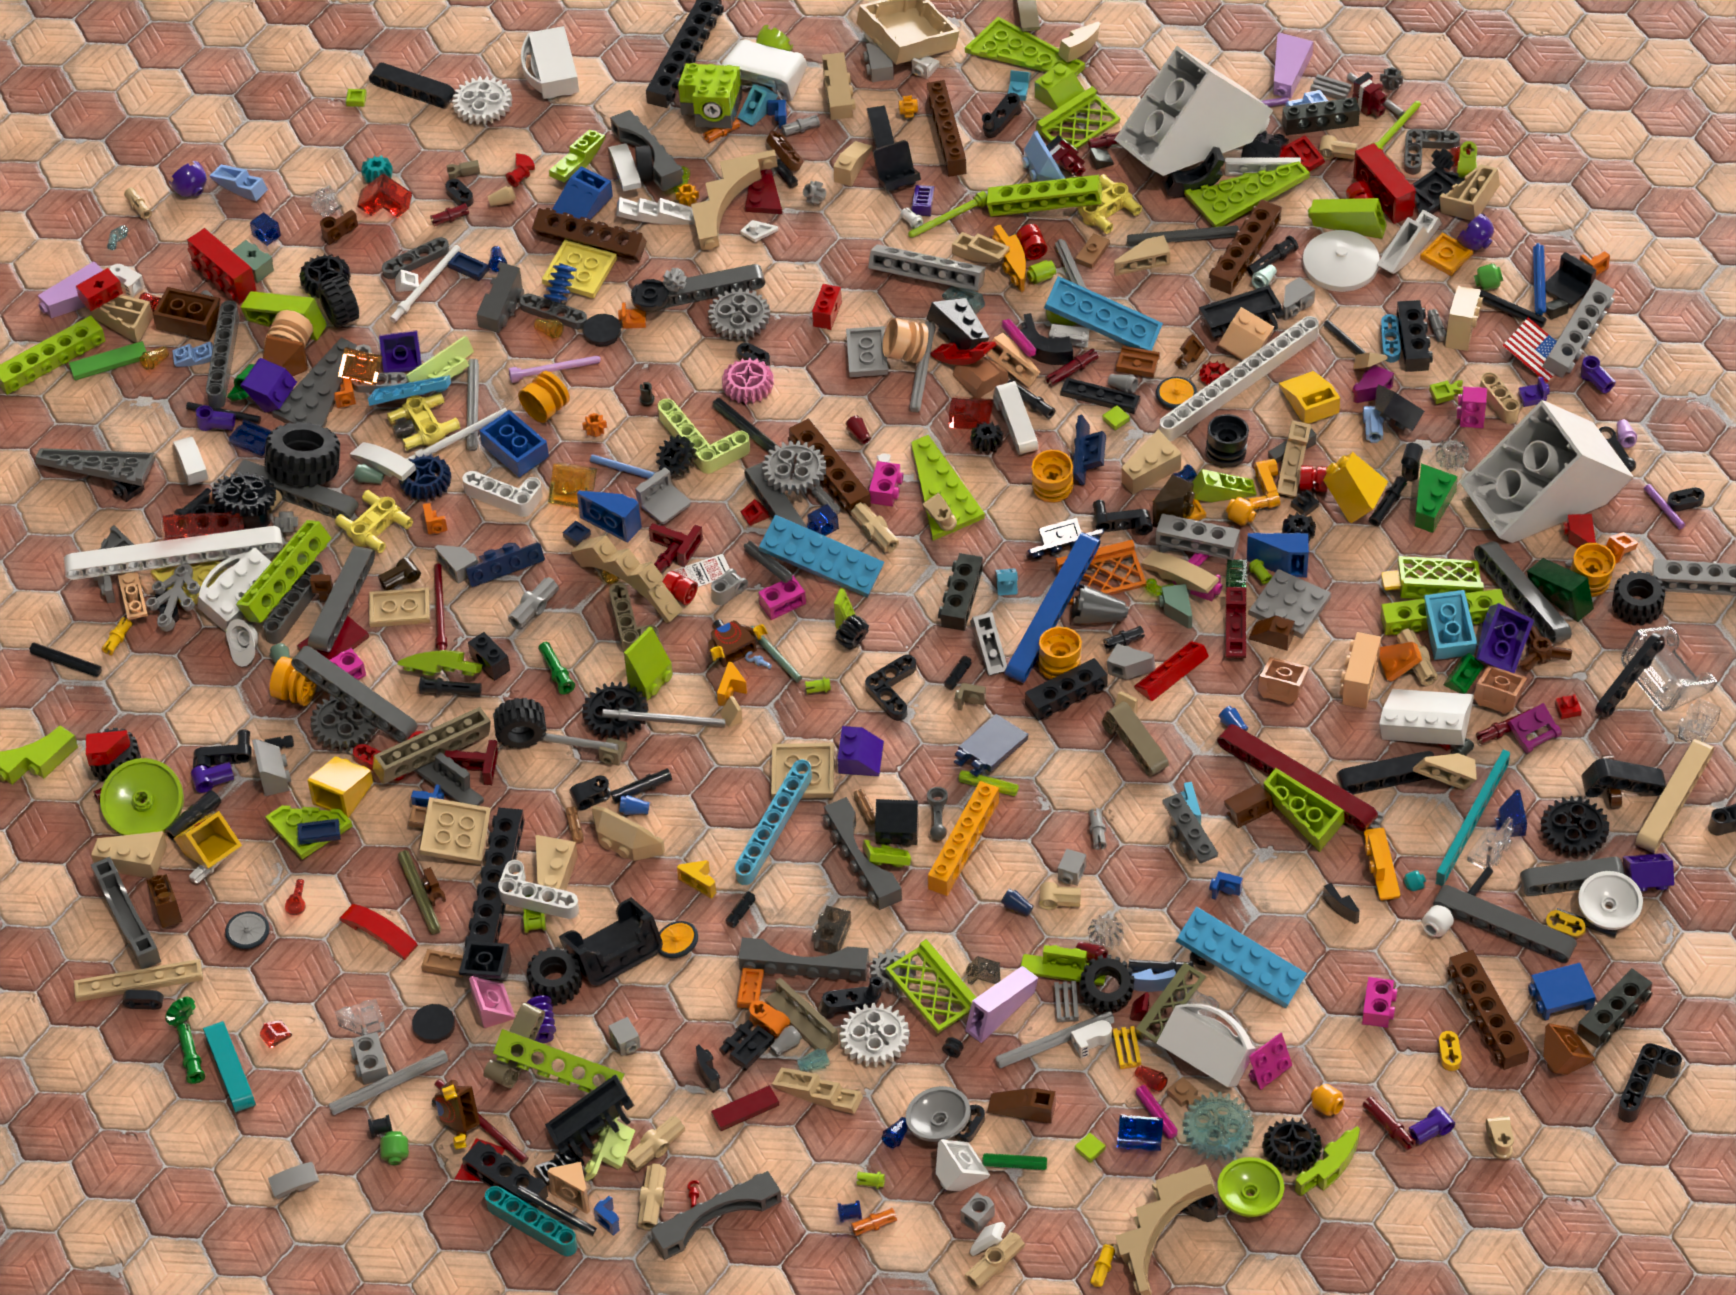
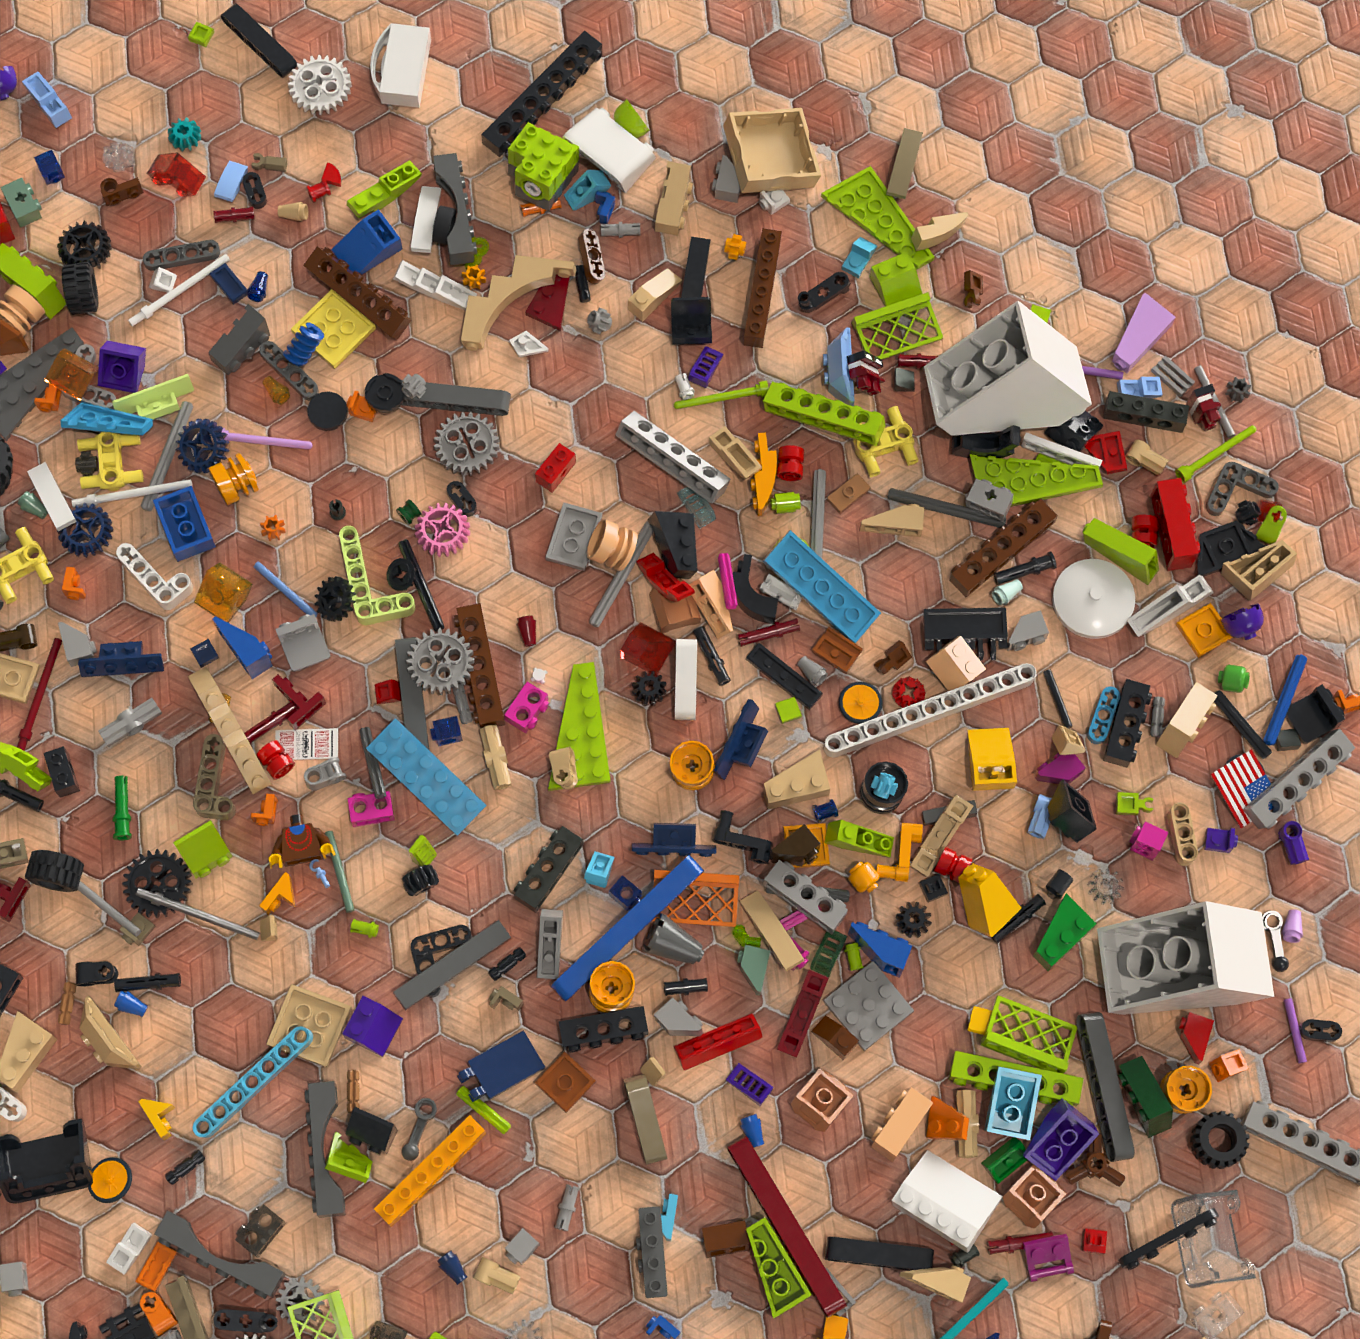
camera: 15 degrees right, 20 degrees up
none -> white slope [106,1223,153,1274]
none -> dark blue gear [175,419,230,473]
none -> light blue slope [214,161,248,202]
none -> orange bracket [251,793,278,826]
none -> black gear [387,558,417,591]
none -> dark grey tile [393,920,511,1011]
none -> dark green wheel [396,499,422,525]
none -> dark orange plate [535,1051,596,1113]
none -> clear blue brick [609,875,642,911]
none -> dark purple slope [726,1063,774,1106]
none -> medium azure gear [871,773,898,799]
none -> reddish brown plate [964,270,983,308]
none -> light grey brick [966,479,1014,522]

